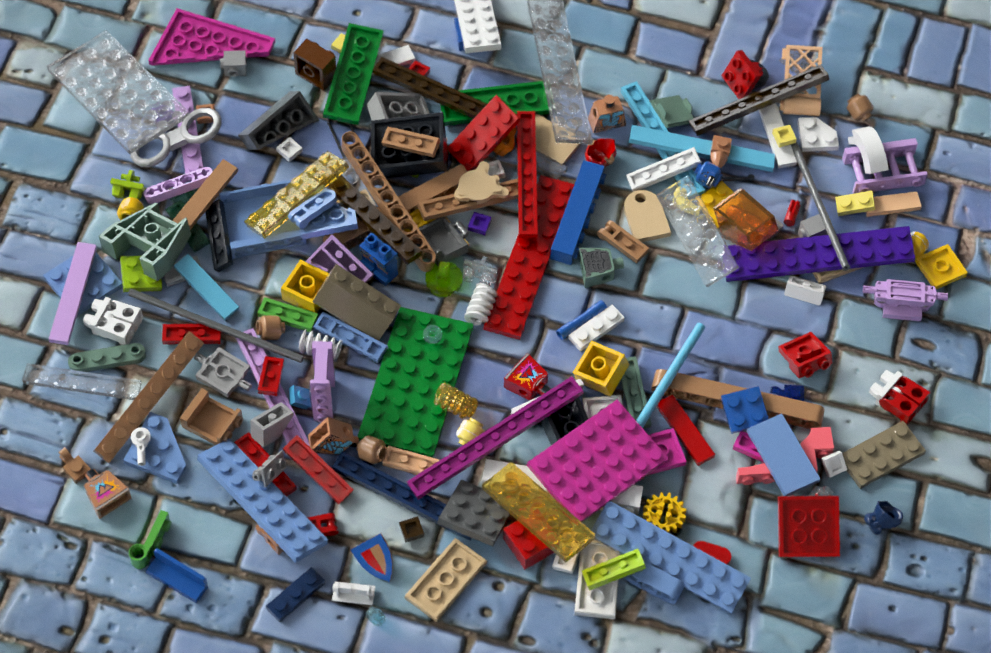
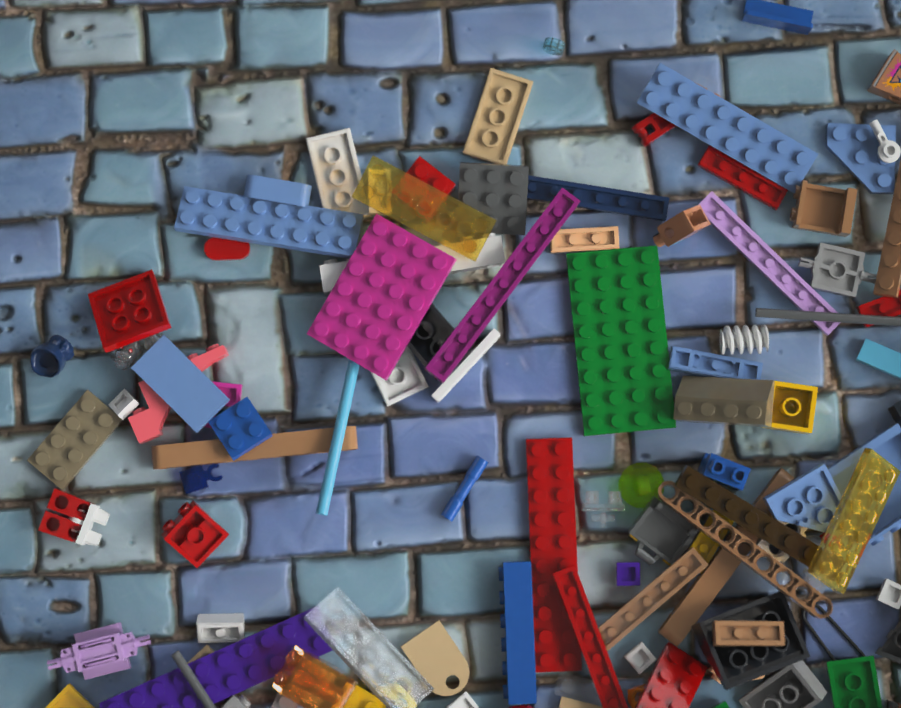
camera: 160 degrees right, 25 degrees up
bright green plate [129,510,171,569] -> none
light grey slope [250,402,294,447] -> none
light grey hinge [252,450,286,487] -> none
medium nougat head [256,315,285,340] -> none
bright green plate [257,297,318,332] -> none
red plate [258,356,285,396] -> none
dark blue plate [266,567,325,622] -> none
red plate [283,435,354,505] -> none
medium blue plate [288,189,337,229] -> none
dark azure plate [289,385,311,409] -> none
lavender wedge [305,235,374,283] -> none
lavender fence [310,341,335,423] -> none
white hinge [332,581,375,605] -> none
blue shield [351,533,393,582] -> none
medium nougat head [357,436,387,464] -> none
dark brown plate [399,516,424,543] -> none
clear light blue plate [423,325,442,344] -> none
clear yellow piece [434,382,478,419] -> none
tan tile [454,161,509,204] -> none
light yellow head [456,418,485,445] -> none
white piece [464,283,498,326] -> none
red torso [504,353,551,400] -> none
white plate [568,305,625,352] -> none
yellow brick [573,341,629,397] -> none
torso [579,248,624,288] -> none
lime plate [582,549,646,591] -> none
medium nougat plate [597,220,649,264] -> none
sand green plate [621,357,651,429] -> none
yellow gear [643,492,686,533] -> none
dark pink plate [648,428,687,475] -> none
red tile [656,394,715,466] -> none

